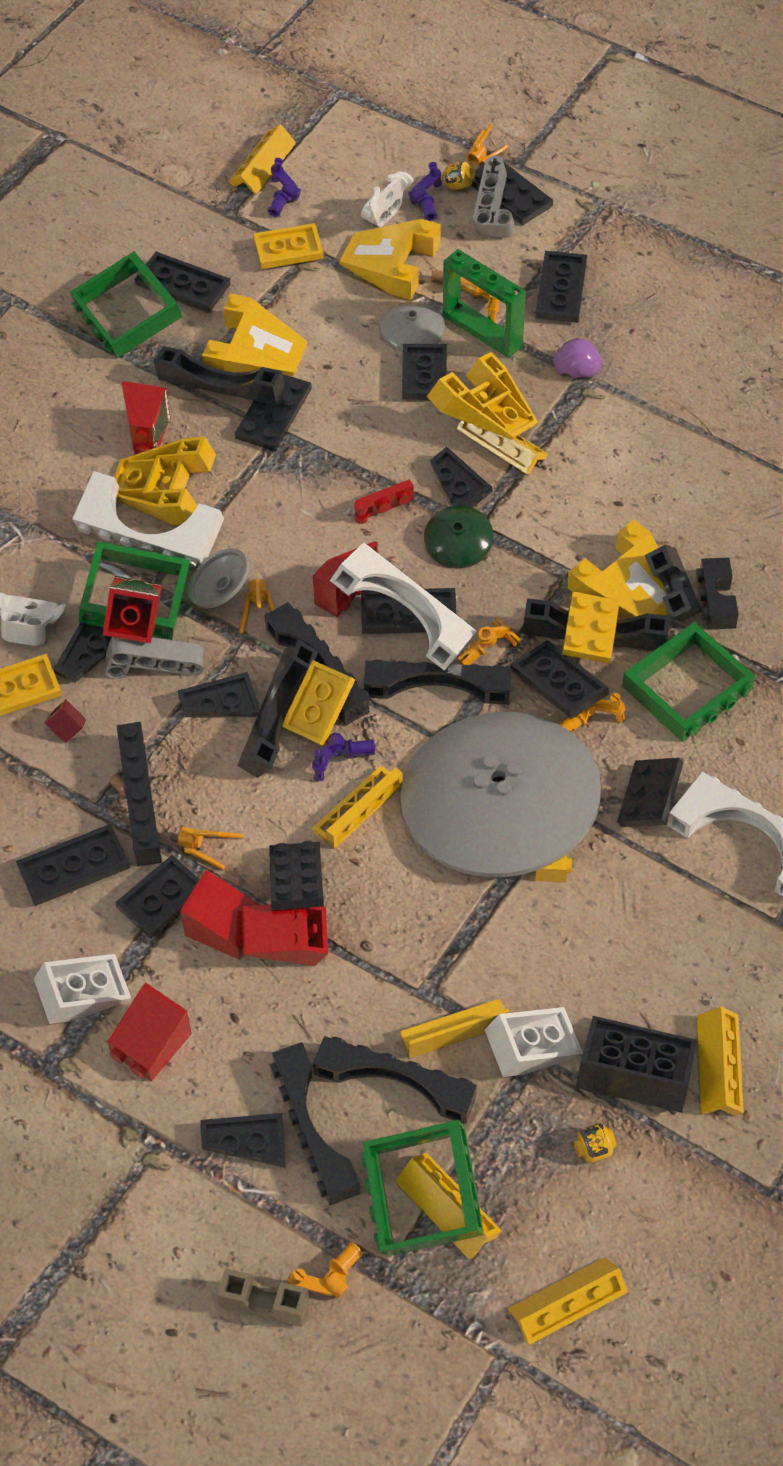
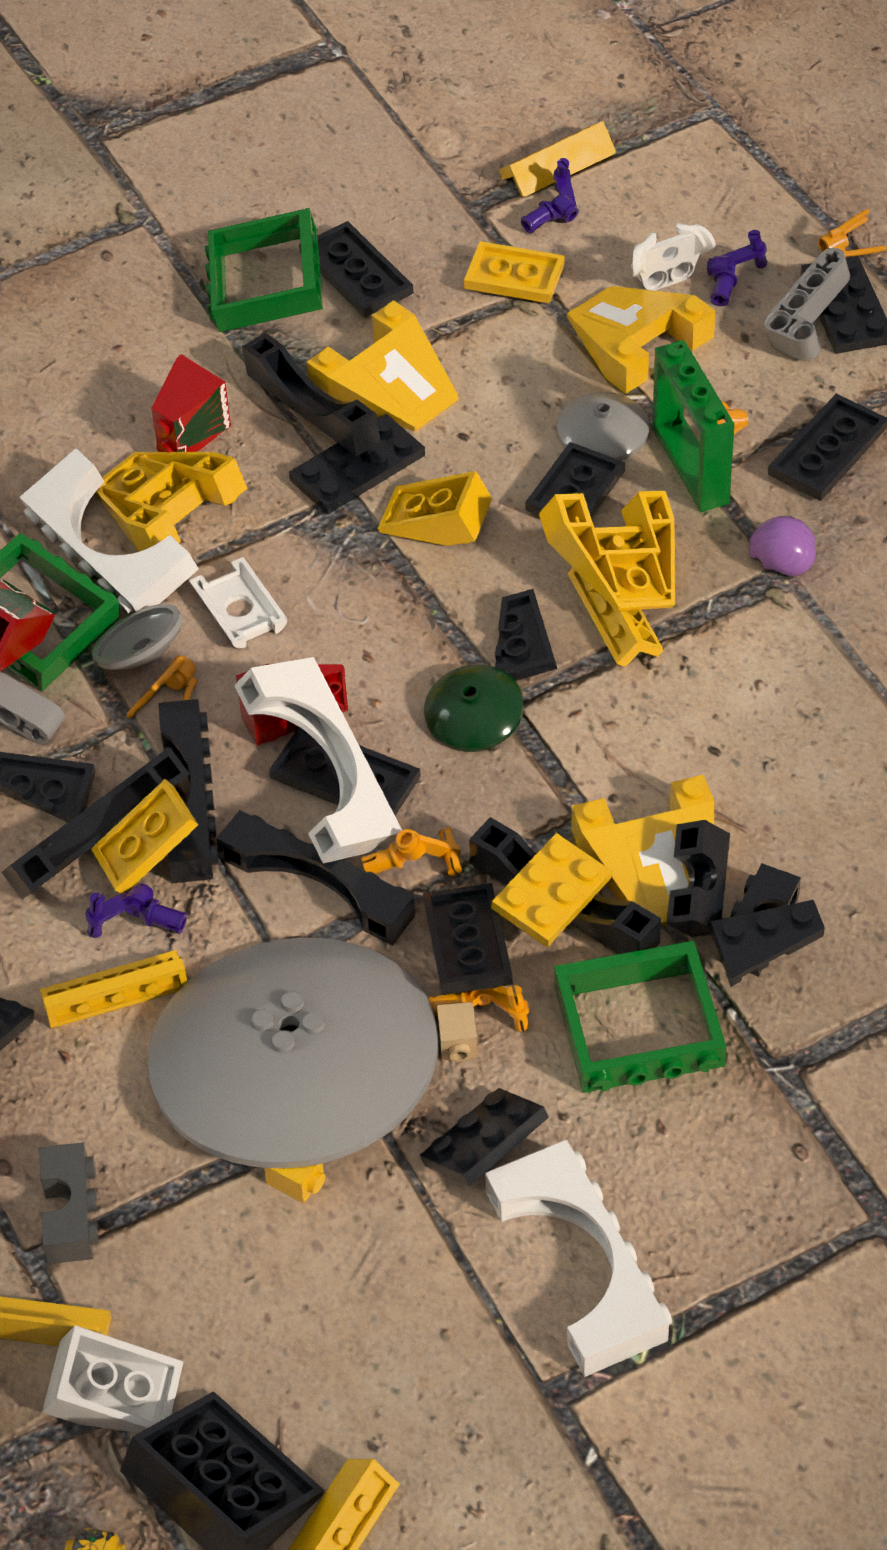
camera: 30 degrees right, 5 degrees down
red plate [354,479,414,524] -> none
yellow head [442,161,475,190] -> none
none -> dark grey arch [39,1142,99,1264]
none -> white piece [189,557,288,648]
none -> yellow slope [377,471,493,546]
none -> tan brick [437,1002,478,1062]
none -> black wing [710,900,825,987]

